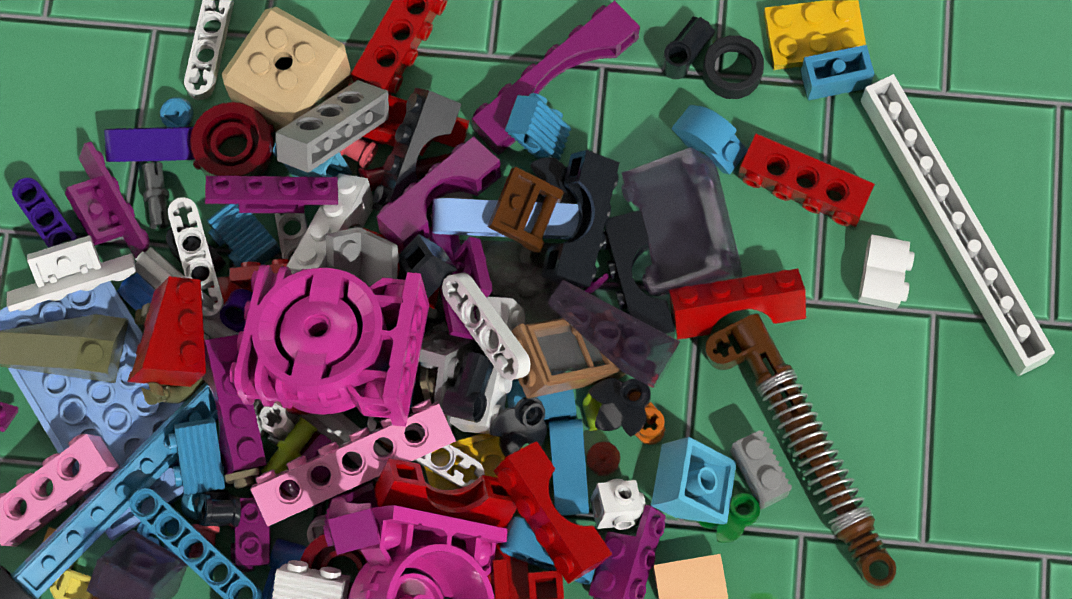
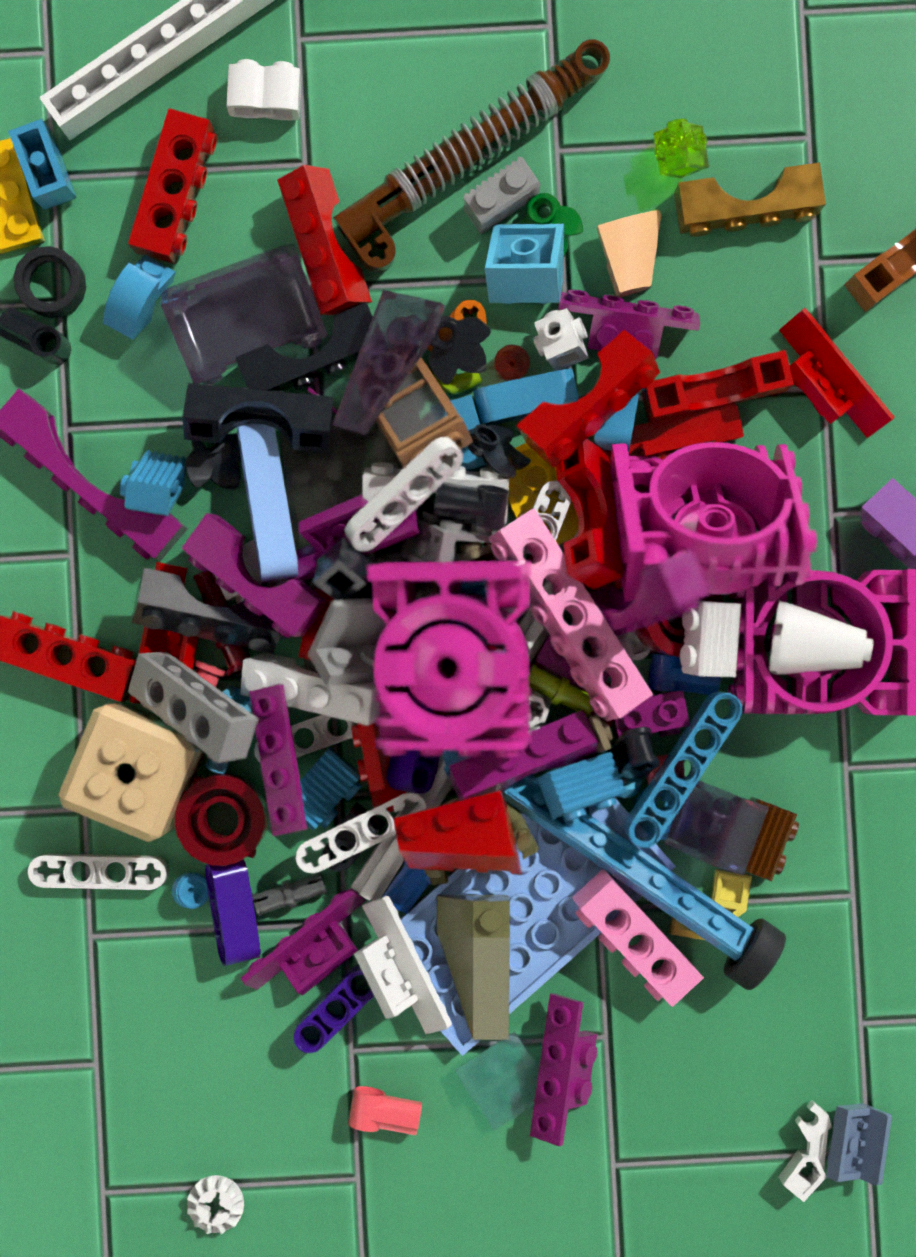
camera: 100 degrees left, 15 degrees up
reddish brown plate [487,166,564,252] -> none

